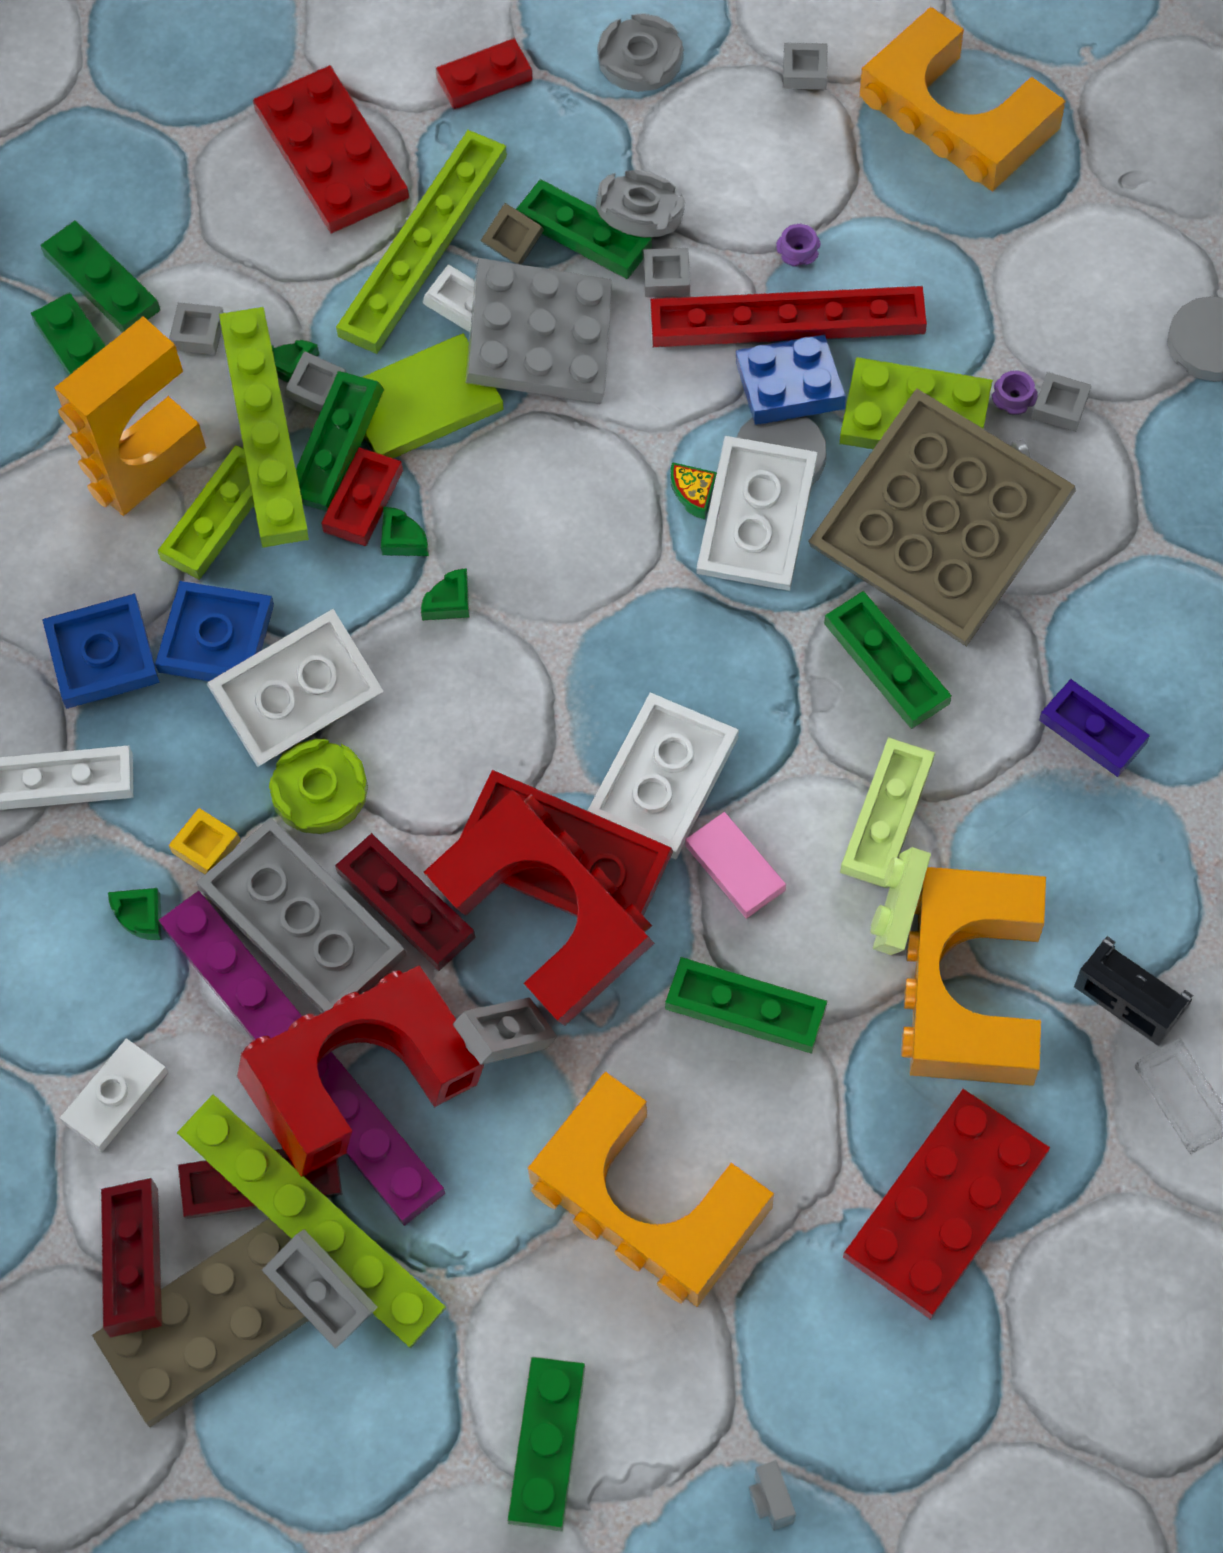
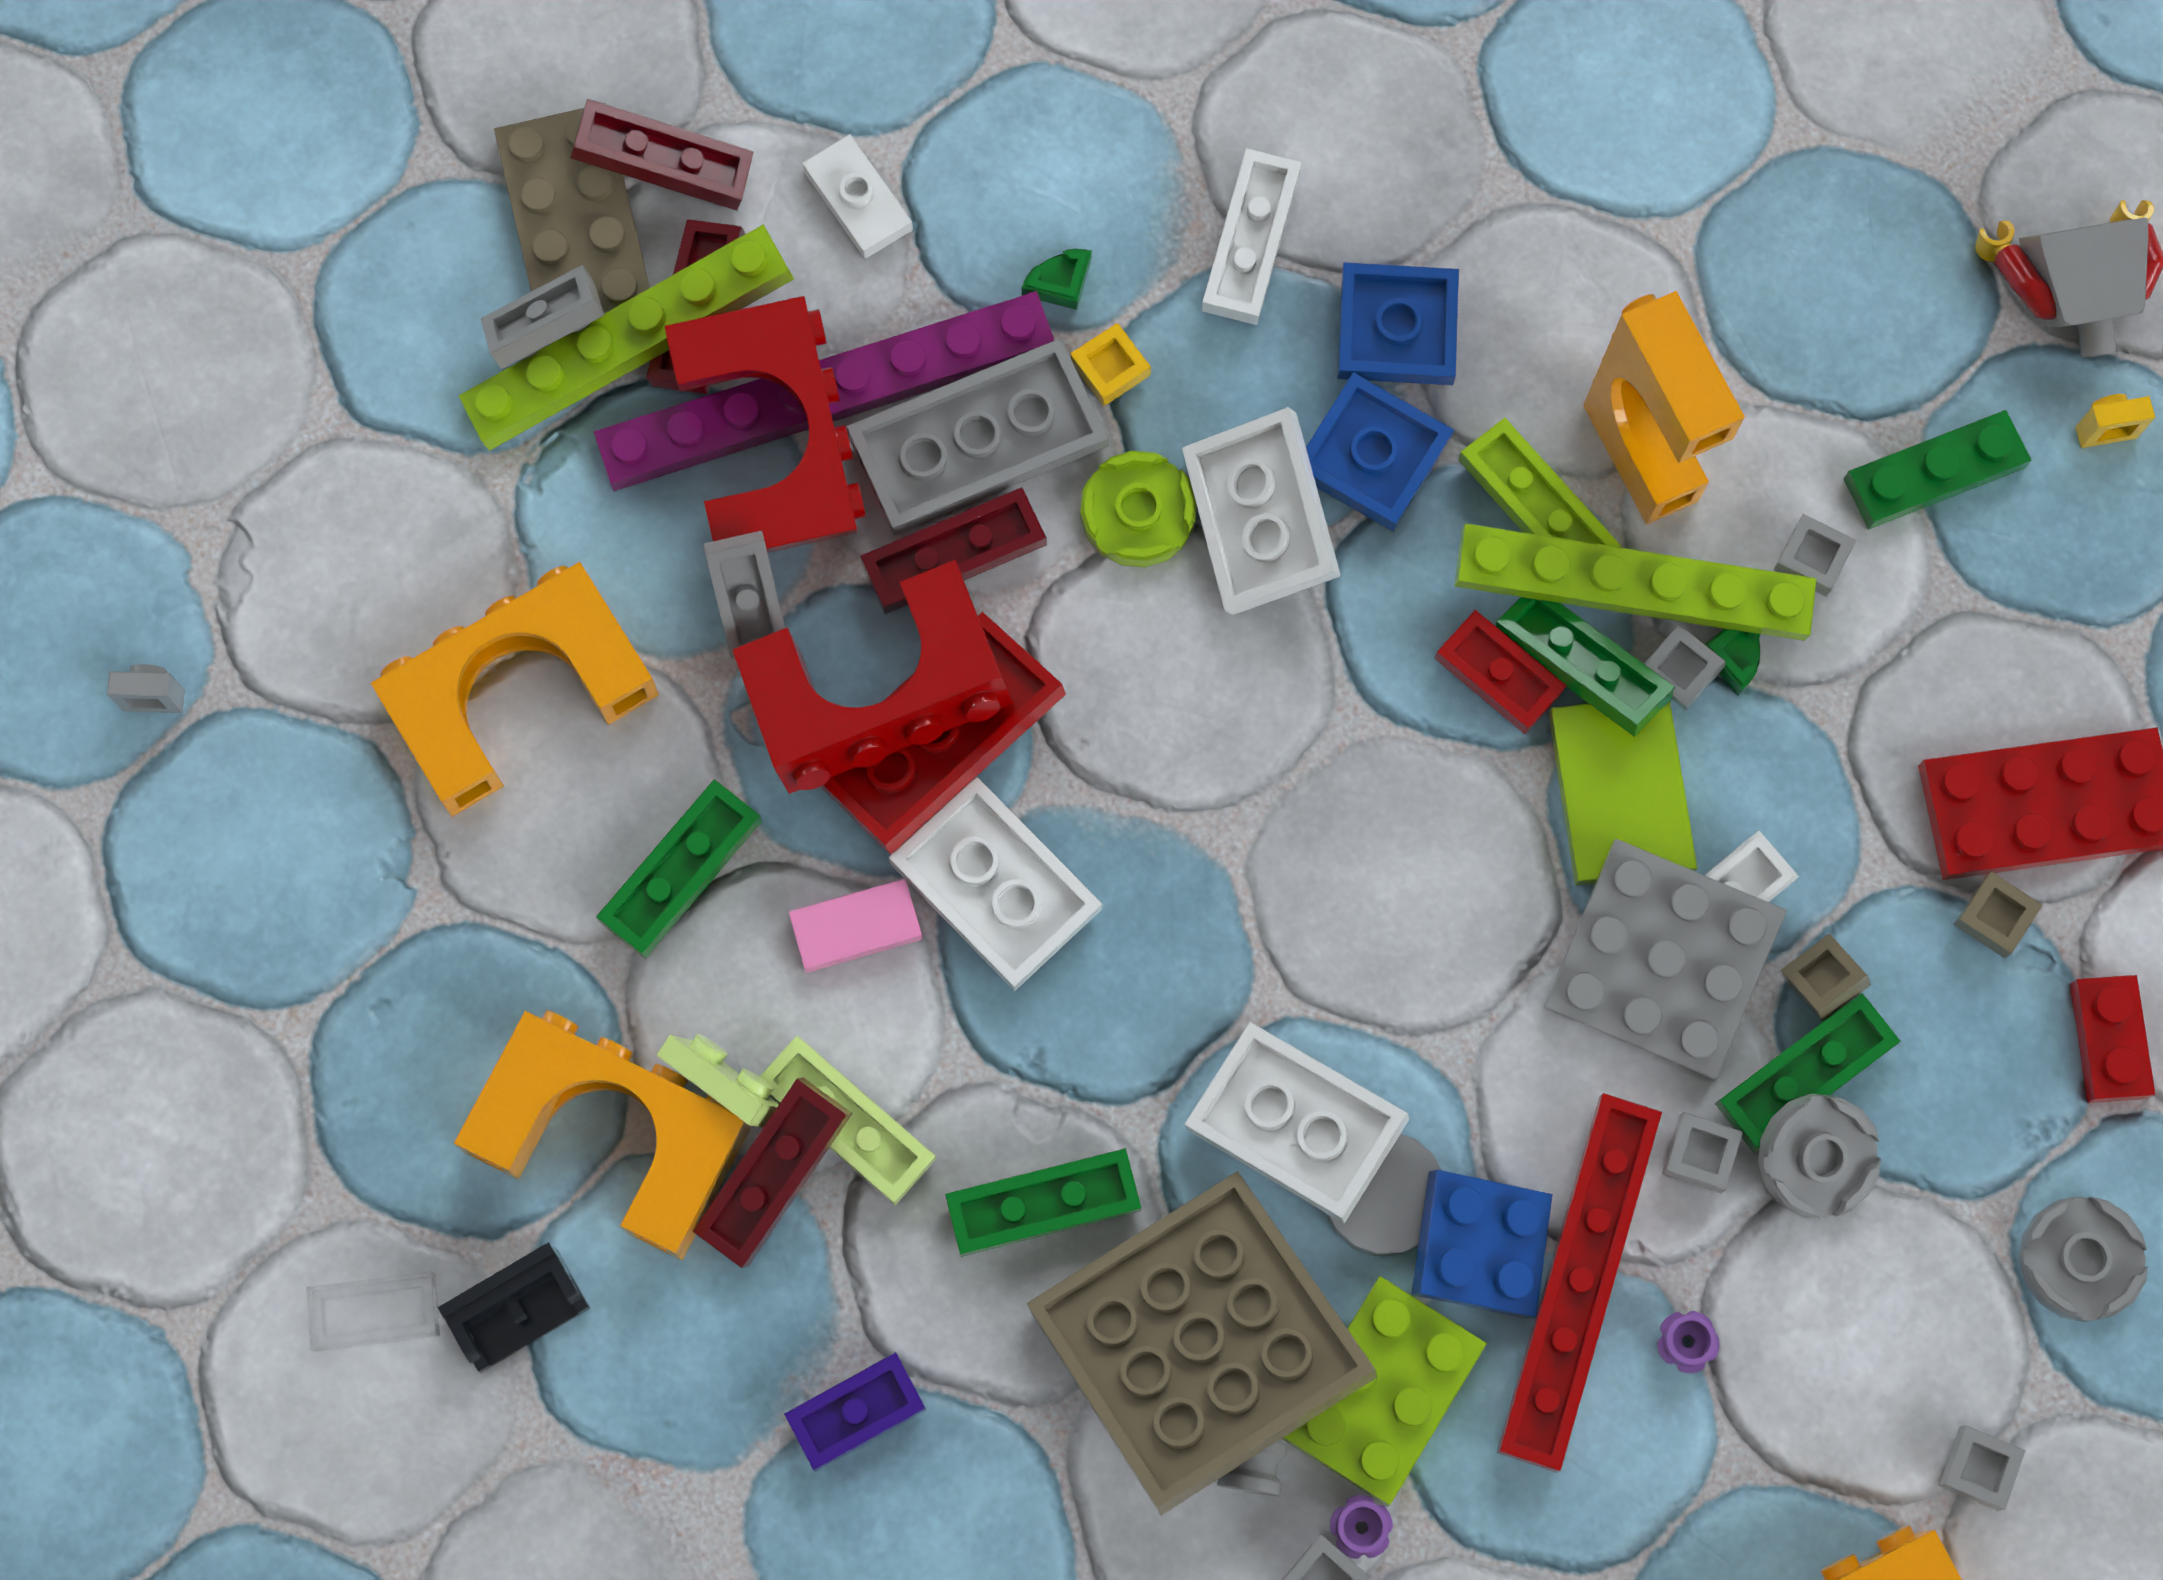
camera: 105 degrees right, 10 degrees up
green plate [31,292,106,375] -> none
lime plate [336,130,507,354] -> none
green tile [381,507,429,556] -> none
green tile [421,568,469,621] -> none
green plate [507,1356,585,1531] -> none
tile [671,462,717,520] -> none
red plate [843,1089,1050,1320] -> none
none -> dark red plate [693,1077,853,1268]
none -> dark tan plate [1953,871,2043,958]
none -> yellow plate [2075,394,2156,448]

